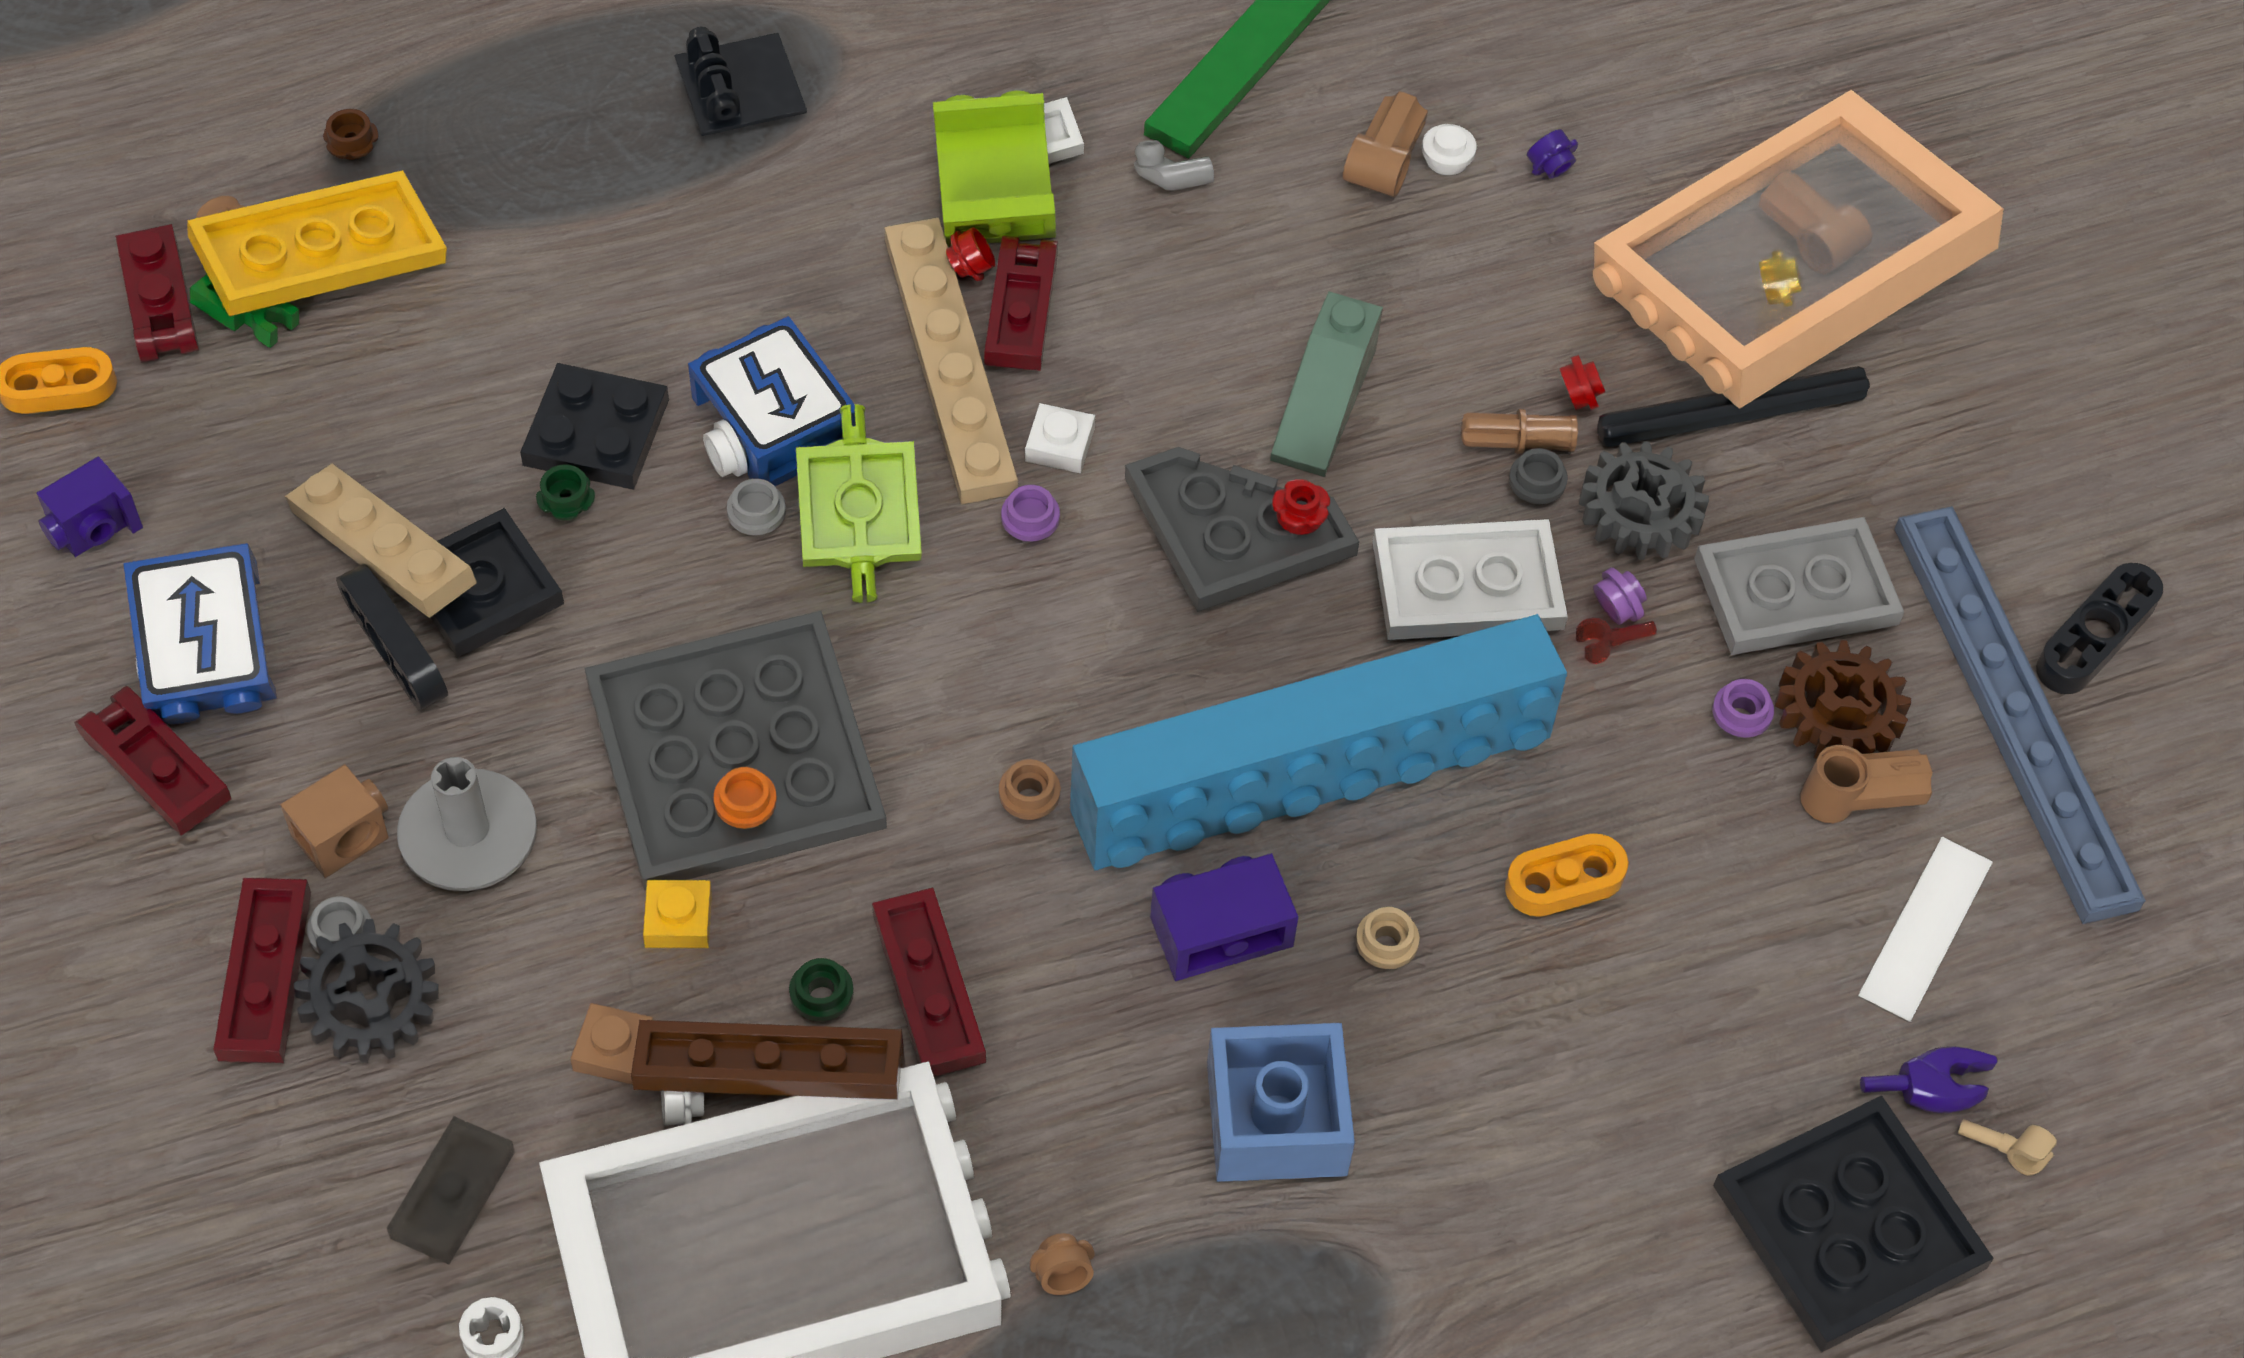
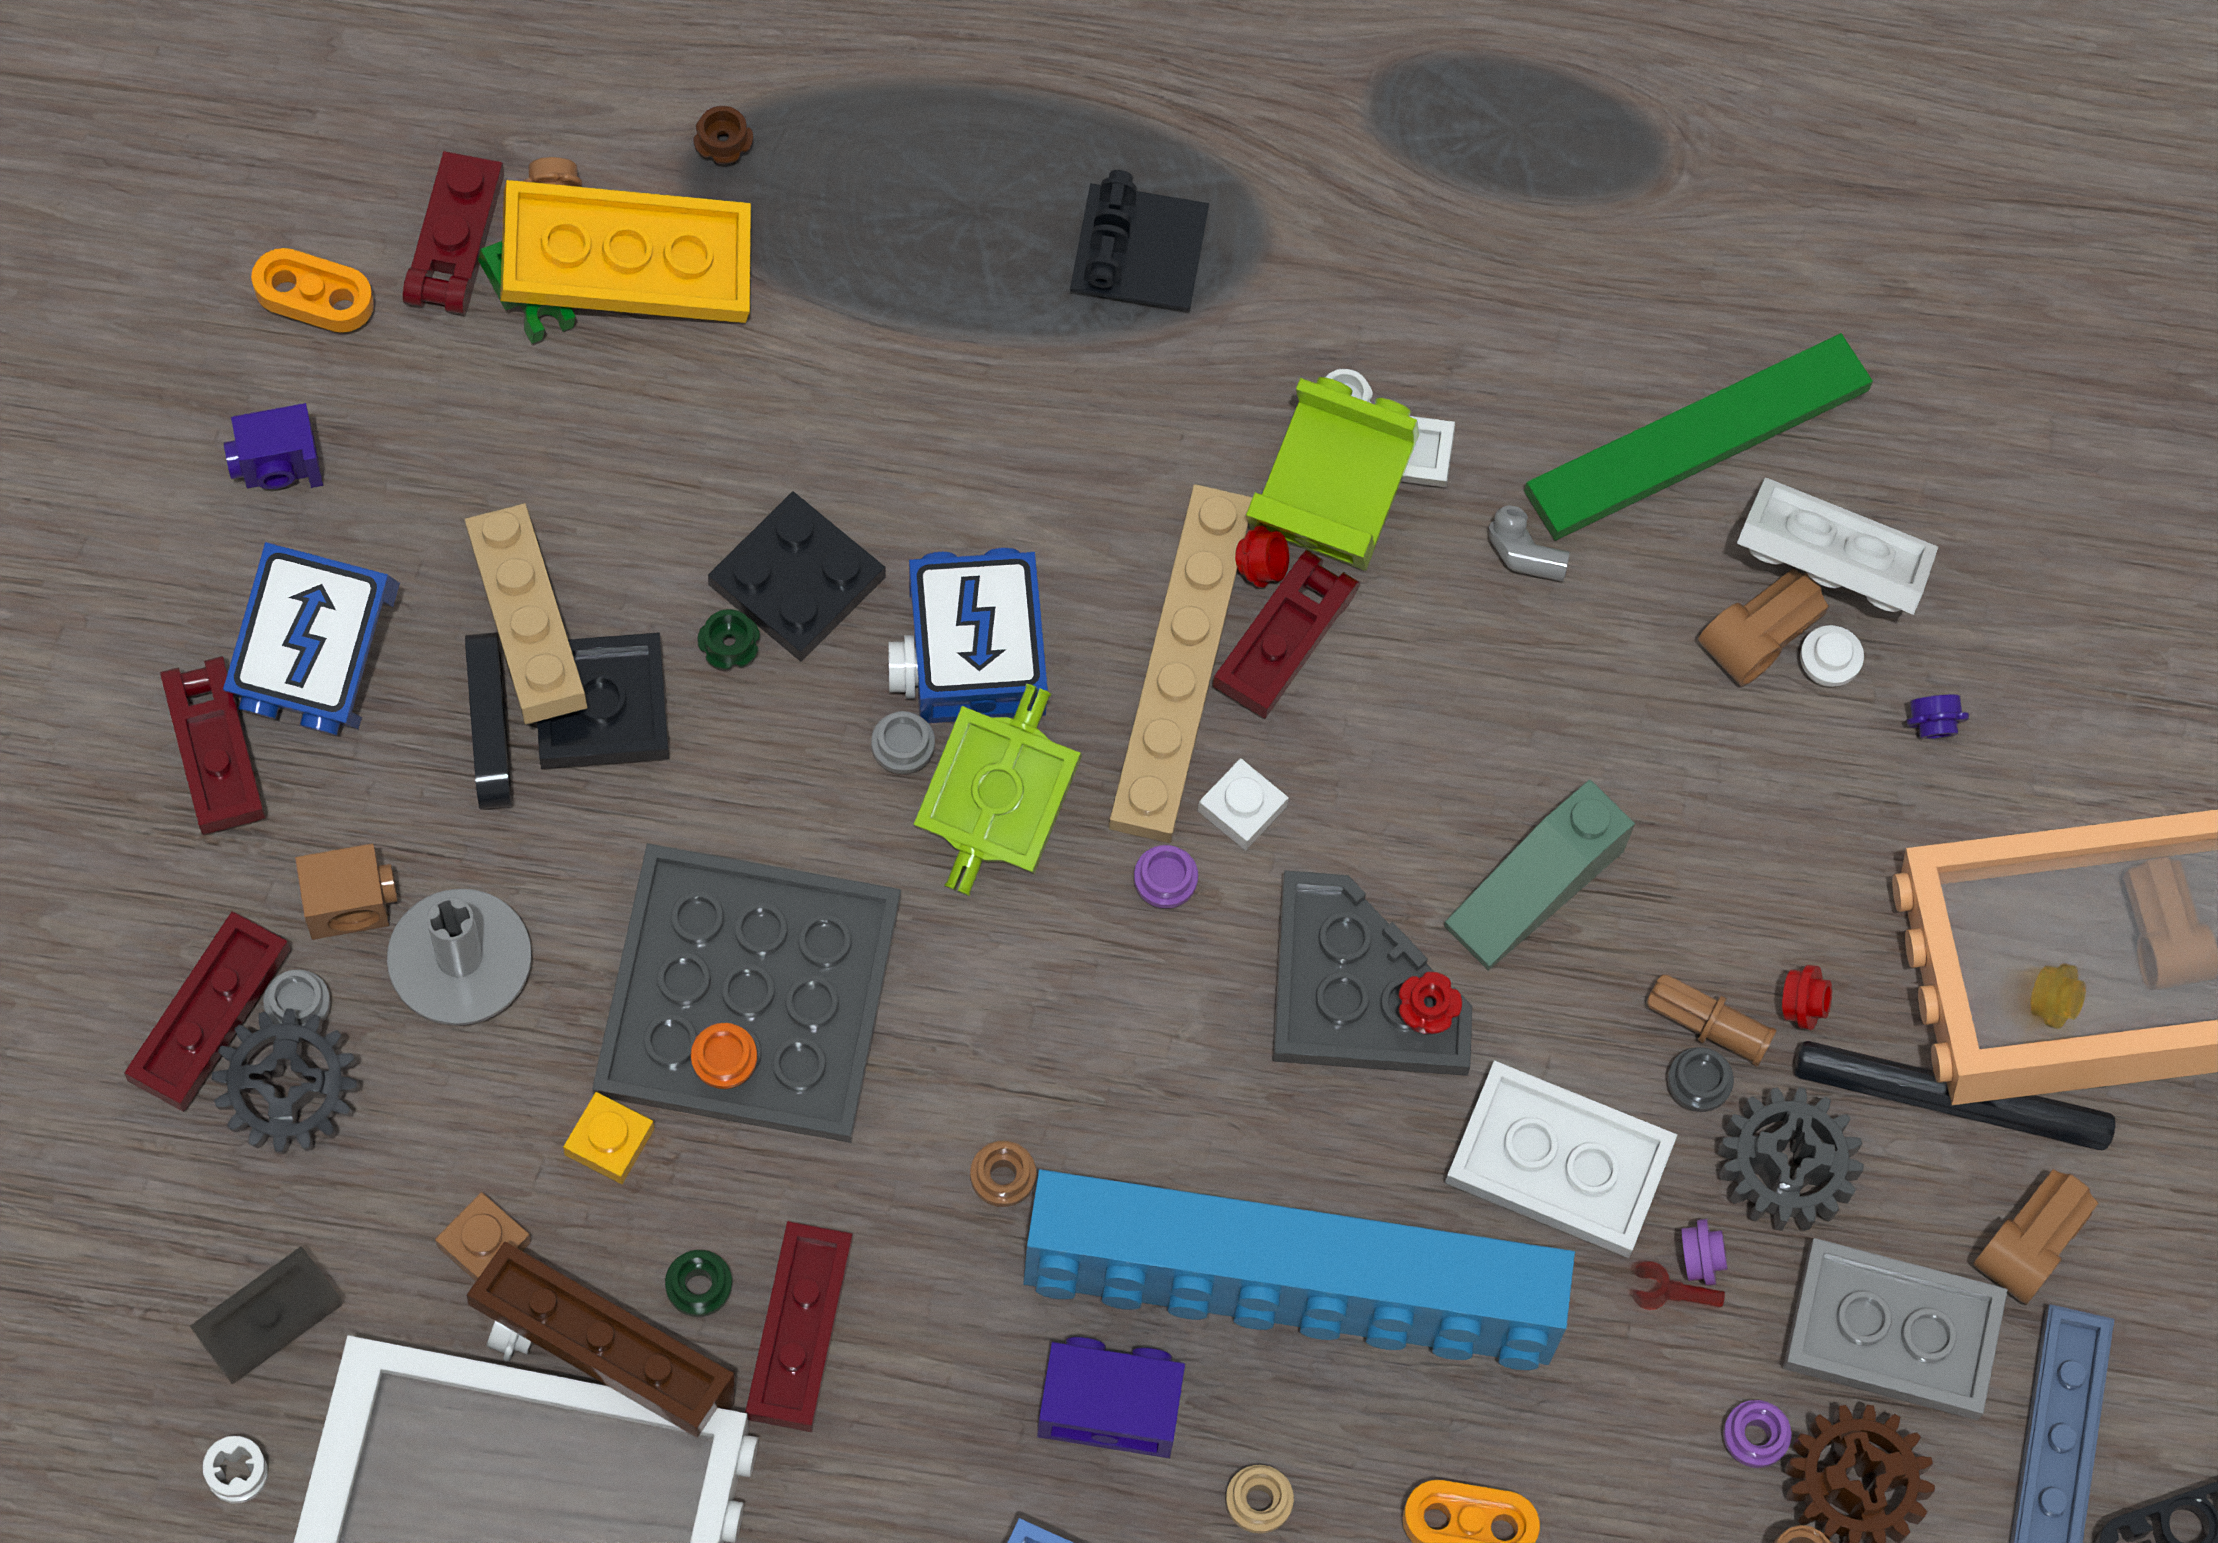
camera: 25 degrees right, 10 degrees up
none -> white plate [1737,477,1938,615]
none -> medium nougat piece [1973,1169,2099,1305]

